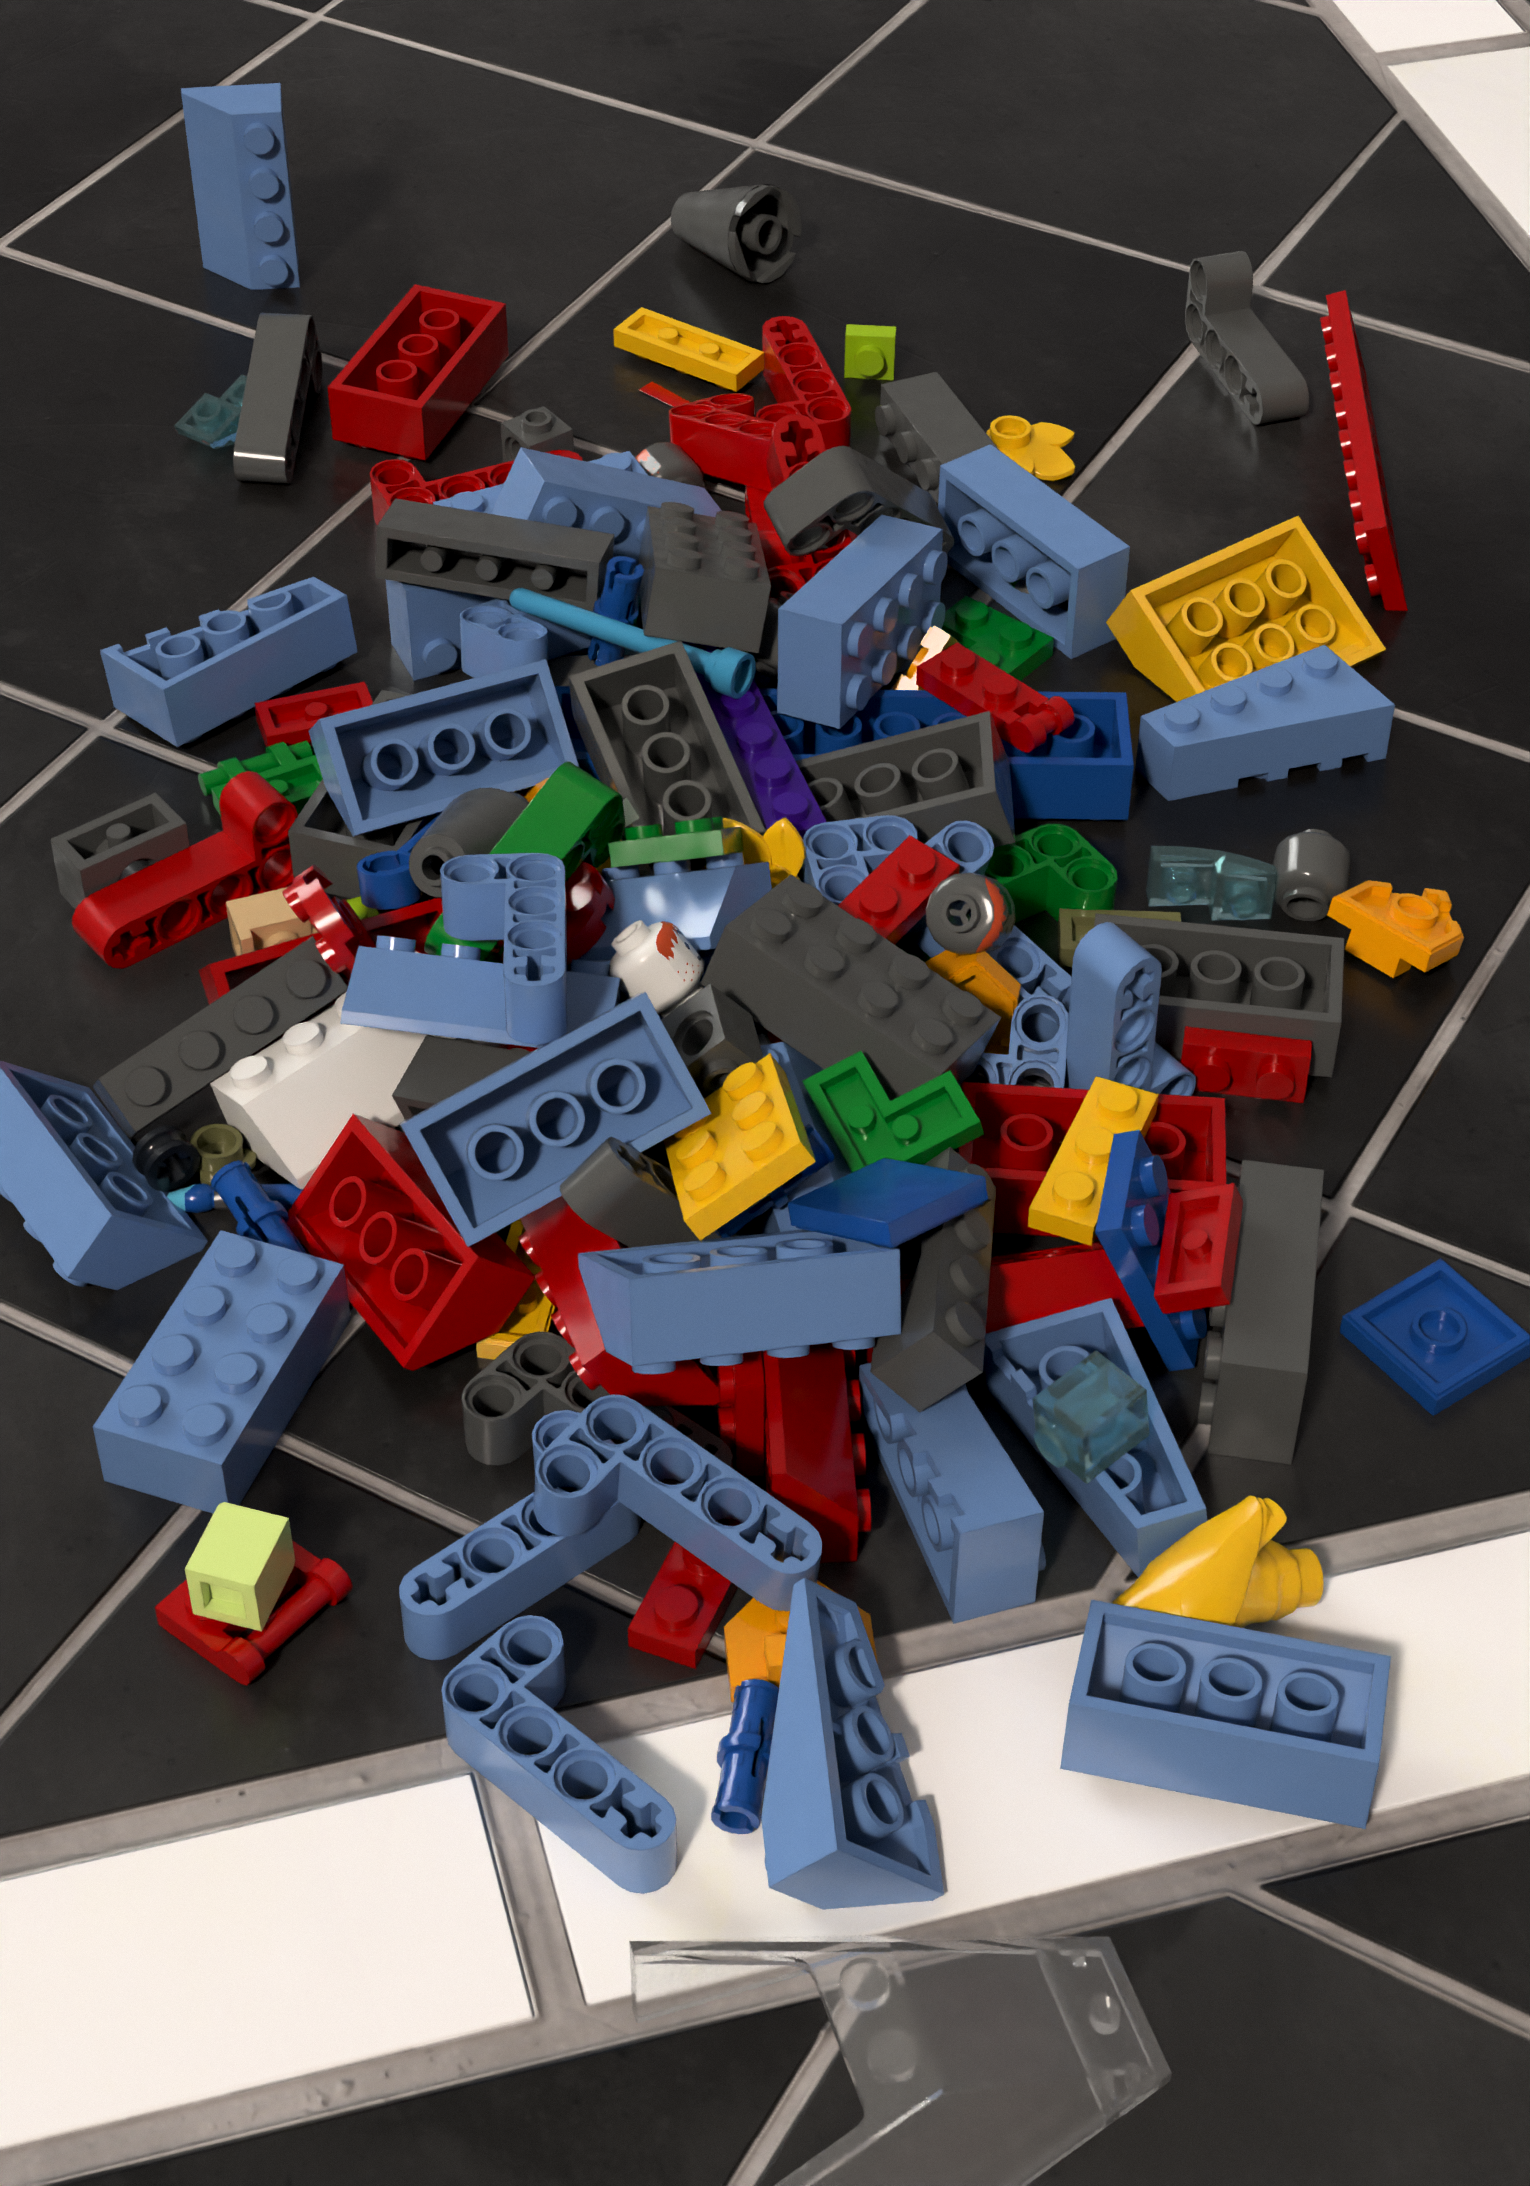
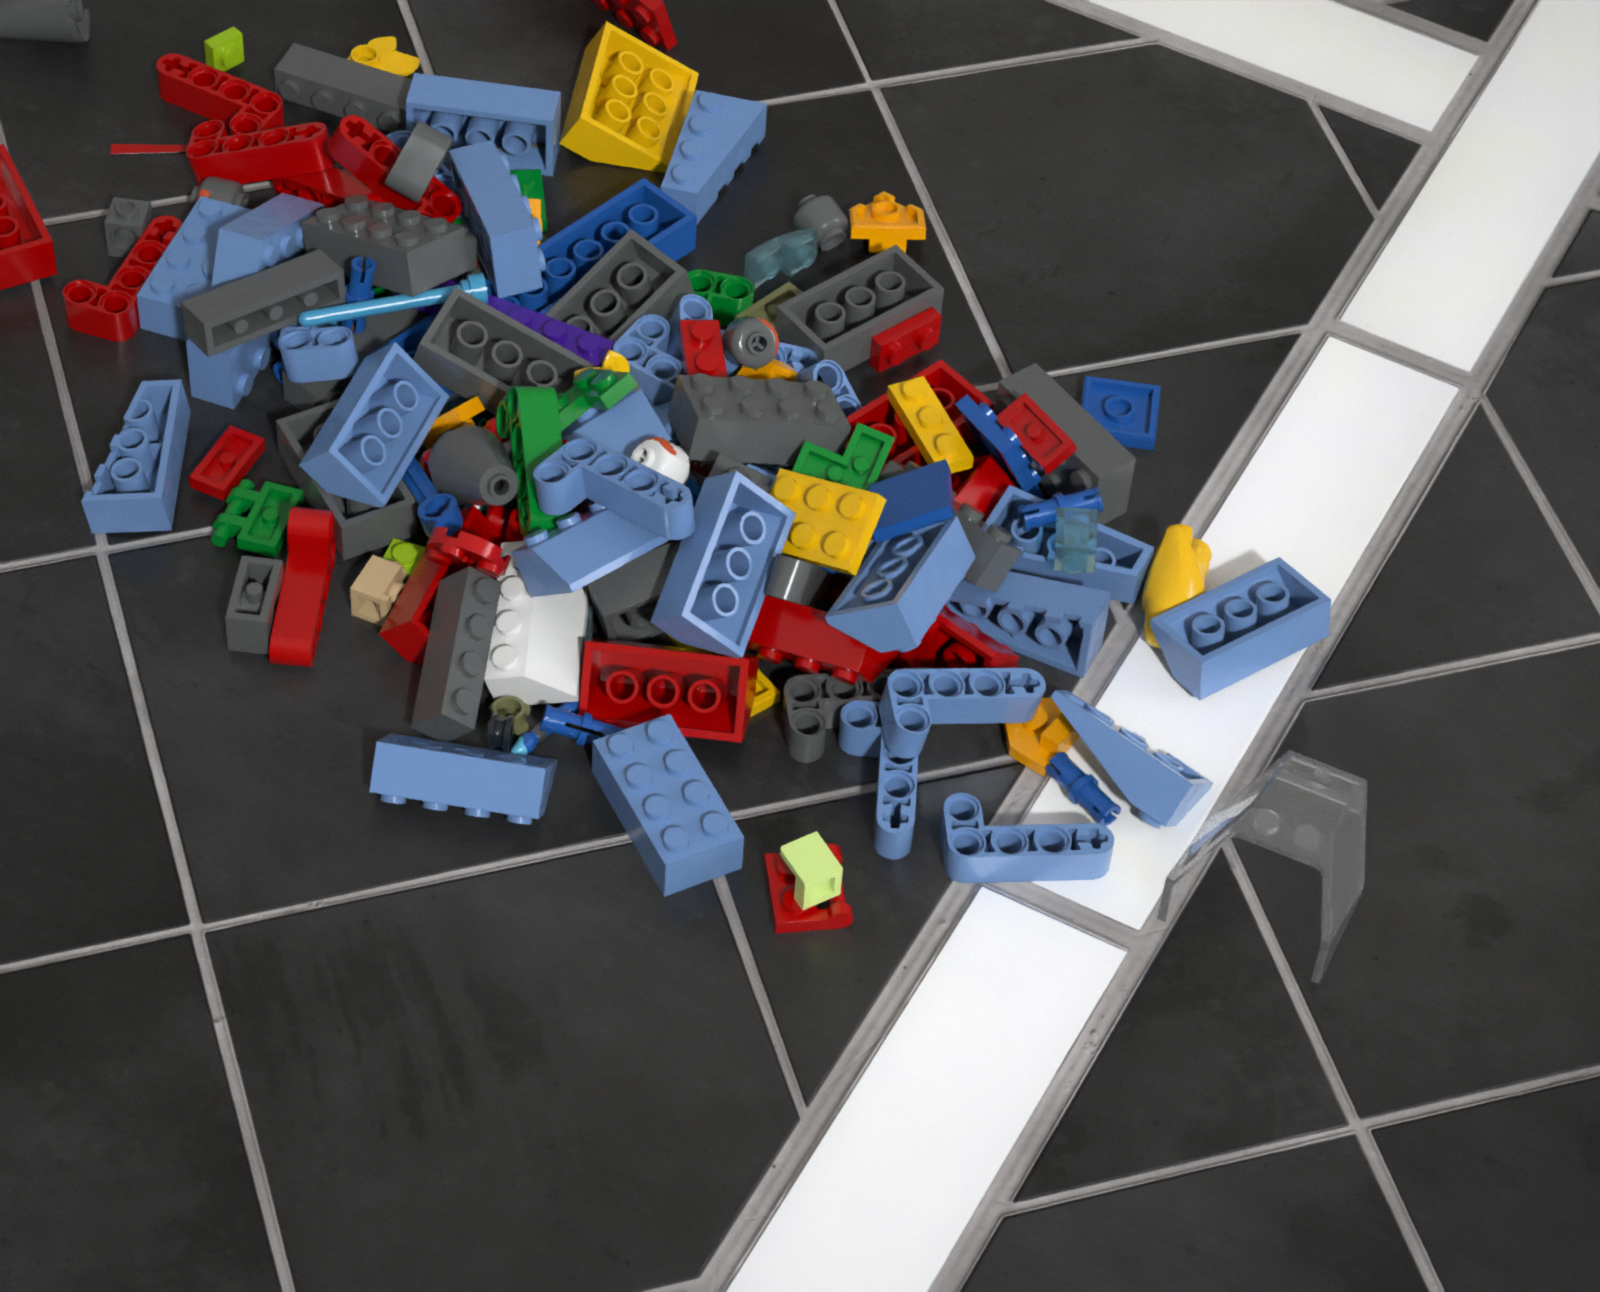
camera: 50 degrees left, 5 degrees up
yellow plate [613,307,764,392] -> none
red plate [628,1542,738,1669] -> none
red plate [916,642,1075,753] -> none
medium blue beam [1064,922,1196,1096] -> none
none -> blue pin [1018,486,1103,531]

